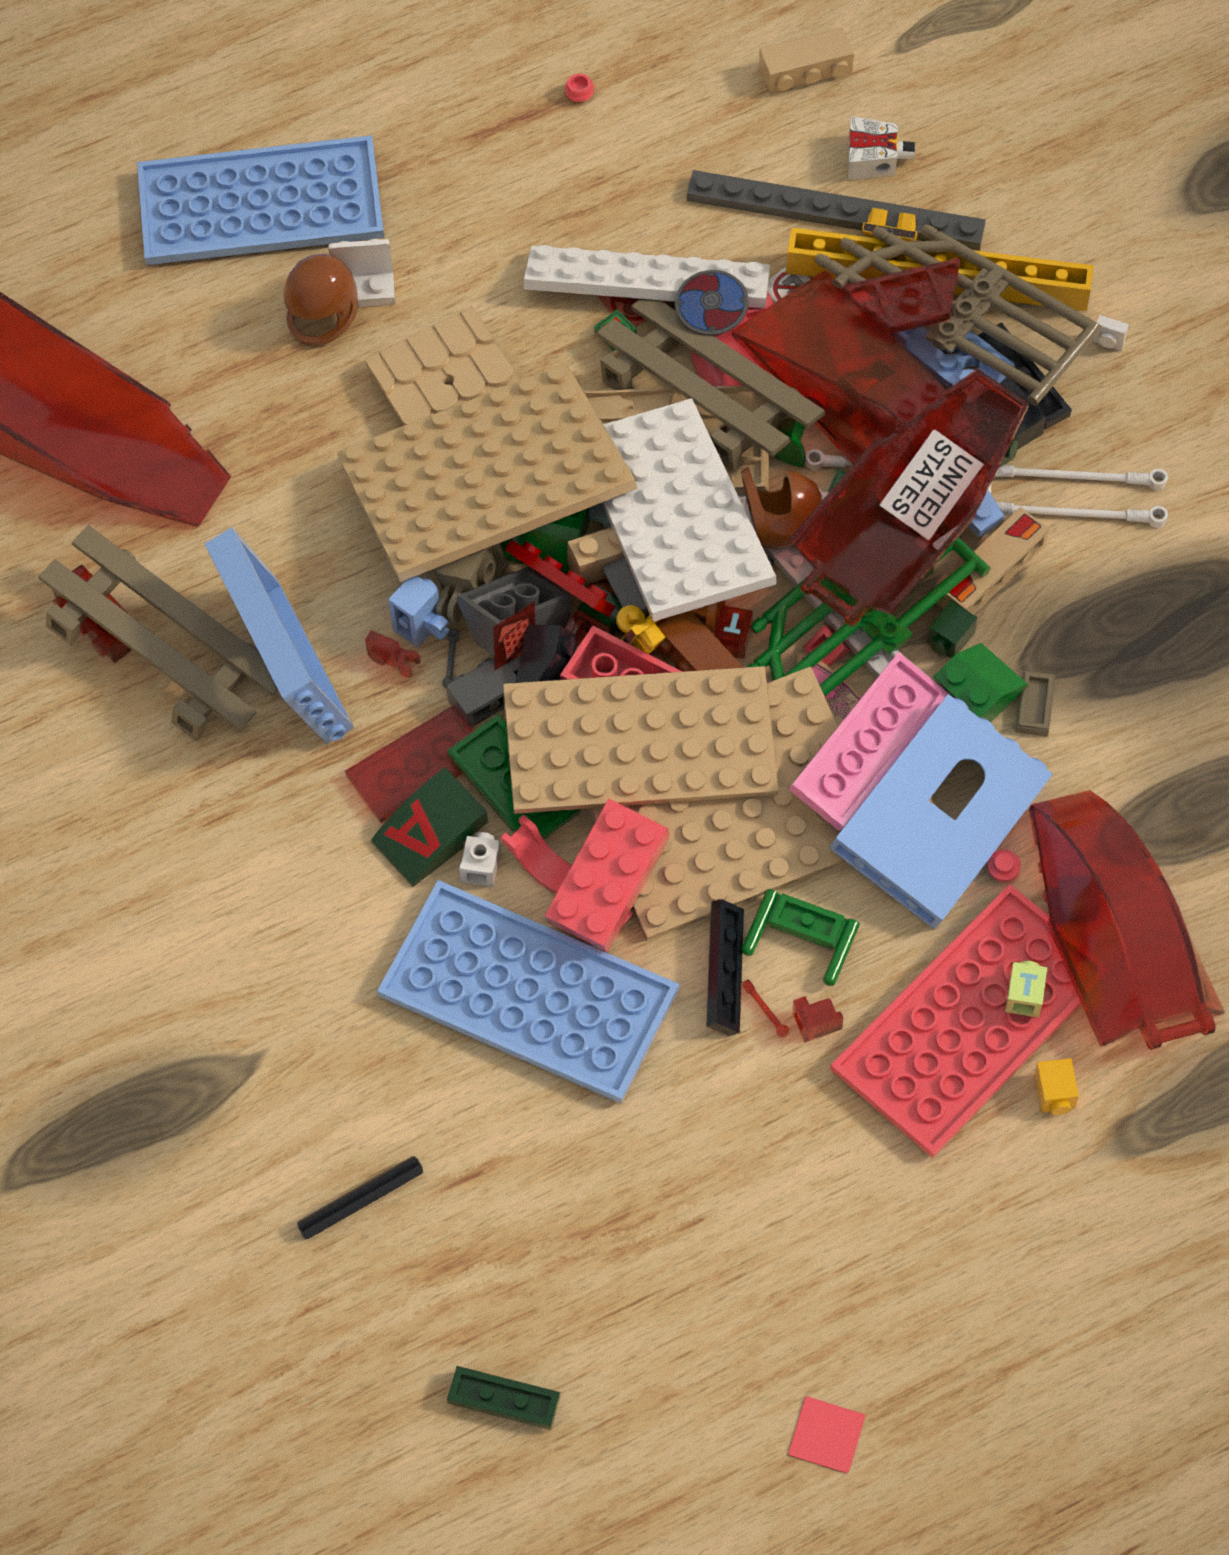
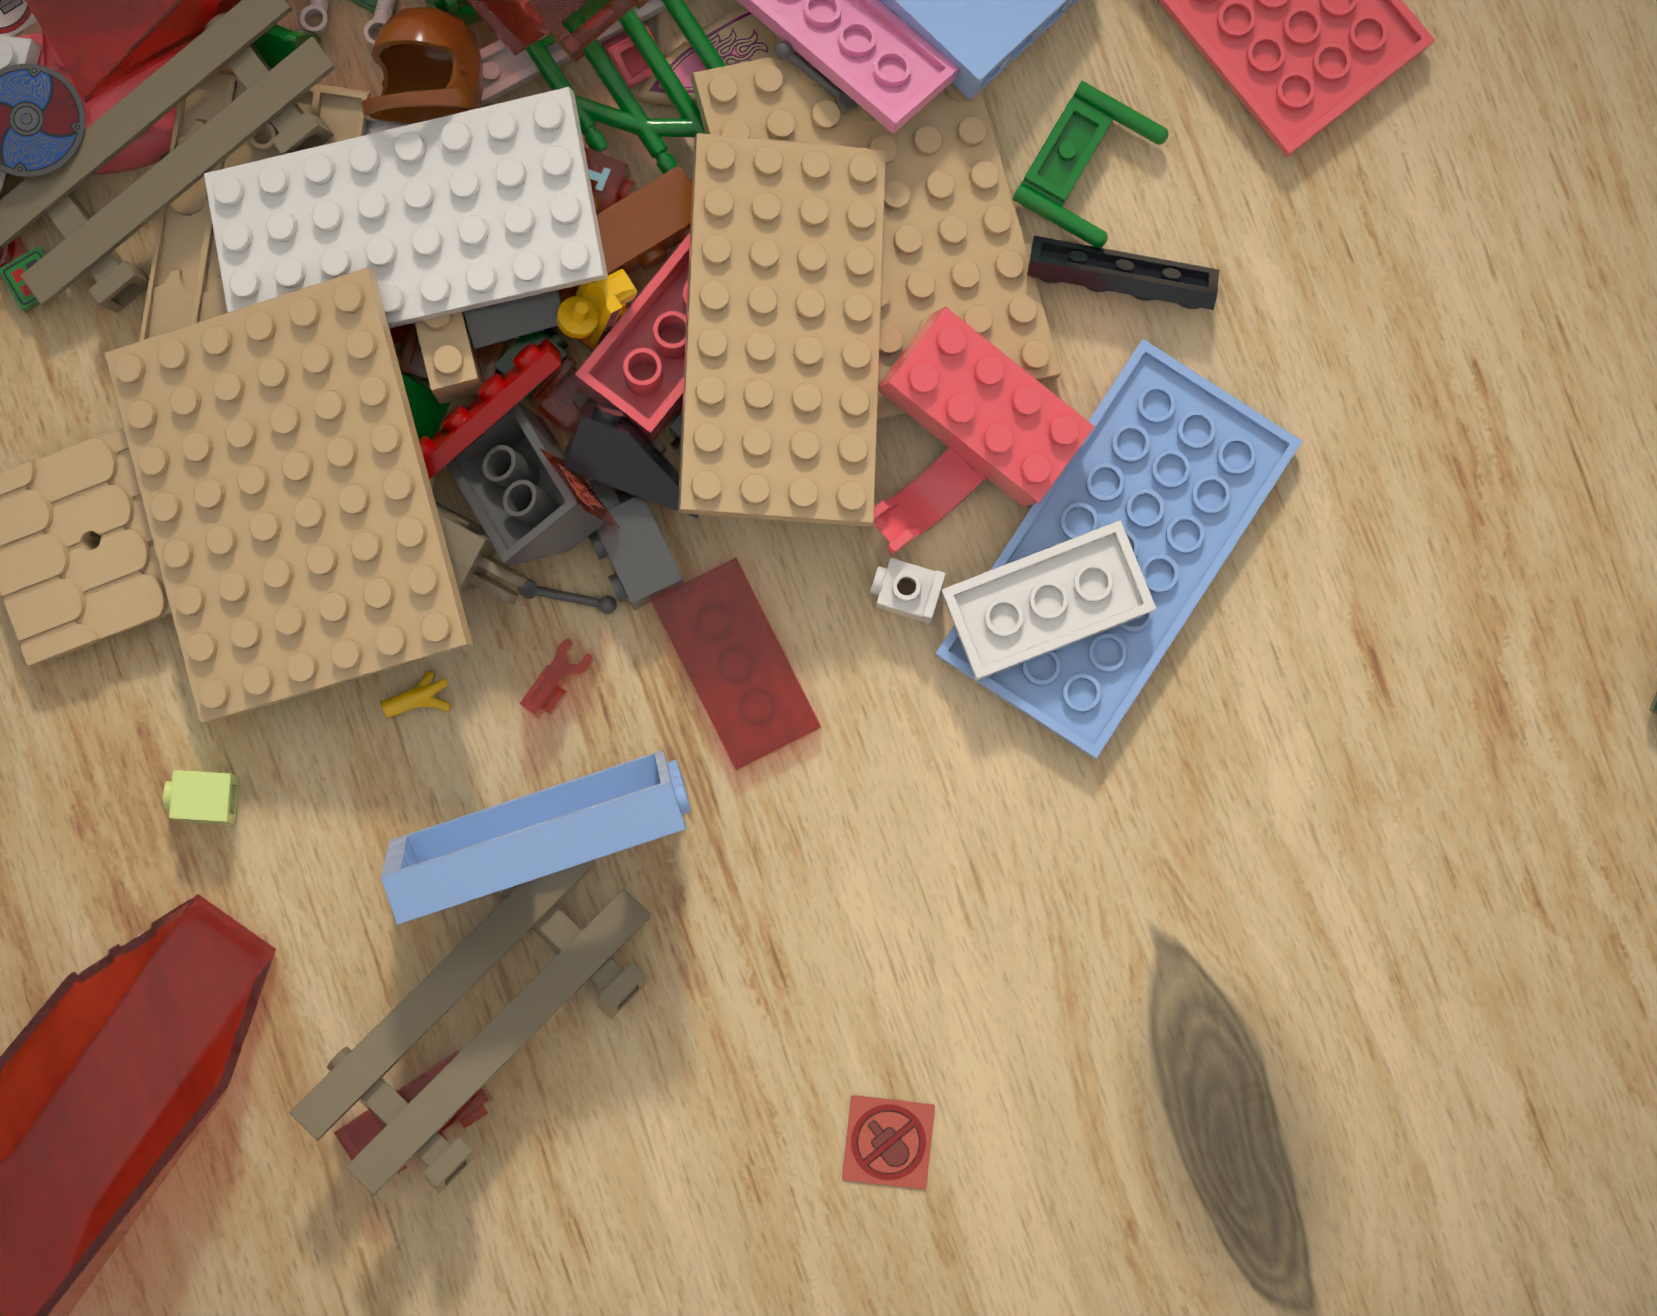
camera: 85 degrees left, 20 degrees up
black axle [297,1156,423,1239] -> none
dark green slope [371,767,488,887] -> none
light blue brick [388,576,450,648] -> none
green tile [447,713,580,839] -> none
clear red hinge [742,979,789,1037] -> none
clear red panel [792,996,844,1043] -> none
none -> yellowish green brick [163,770,239,825]
none -> yellow bar [381,670,451,719]
none -> dark grey hinge [774,41,856,112]
none -> clear red sticker [842,1095,935,1189]
none -> white plate [941,520,1157,681]

